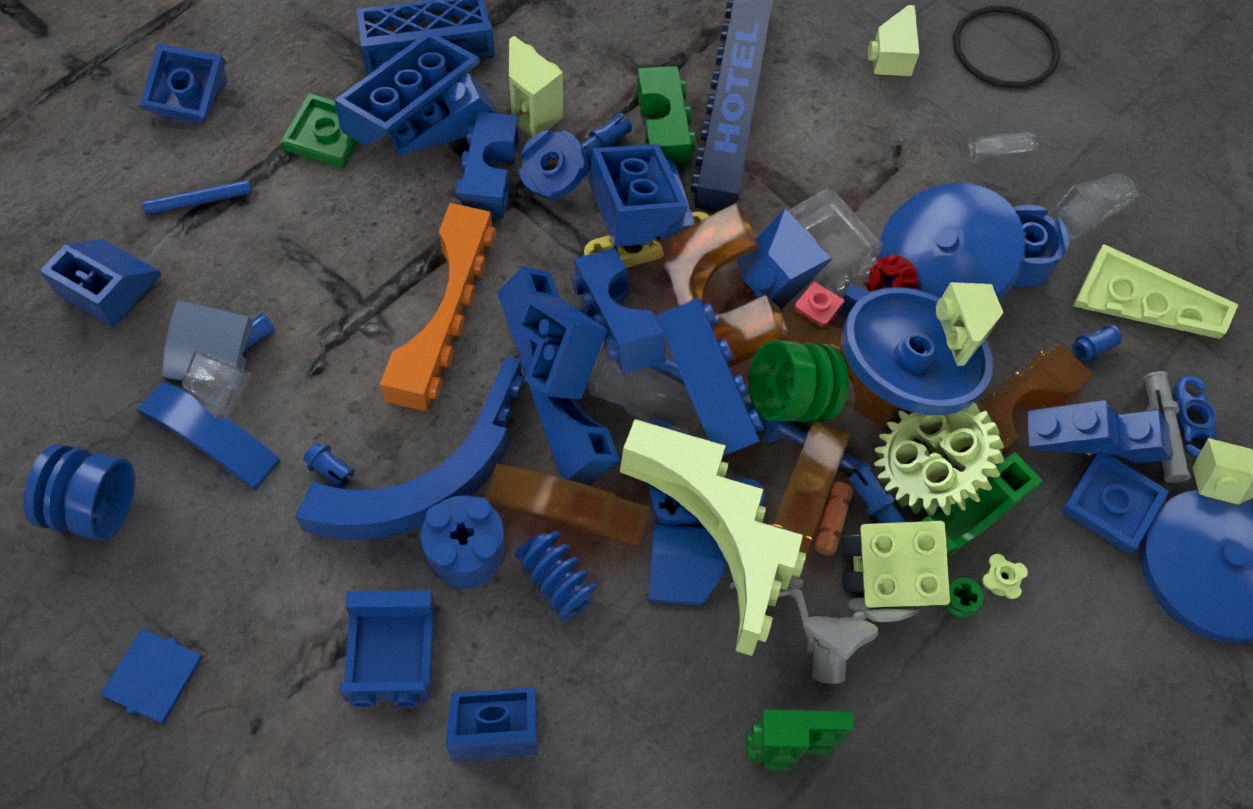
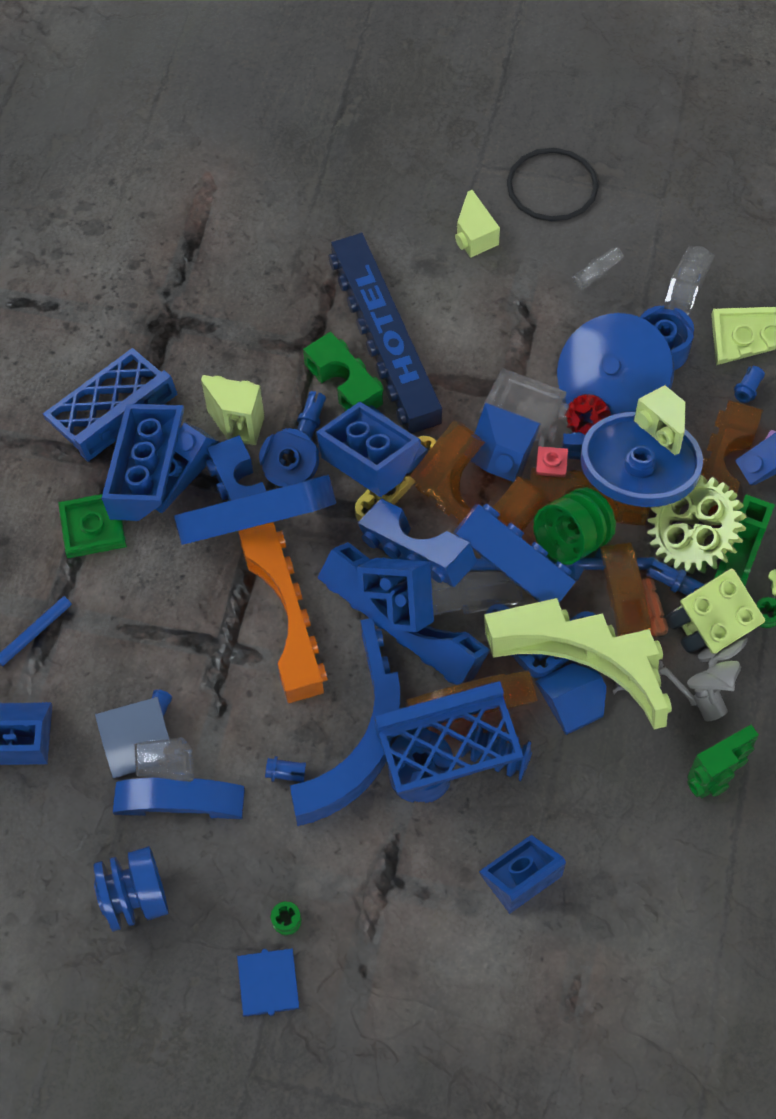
camera: 25 degrees left, 0 degrees up
blue panel [339,590,435,708] -> none
none -> blue beam [174,475,337,545]
none -> green bush [270,901,302,935]
none -> blue fence [375,681,524,796]

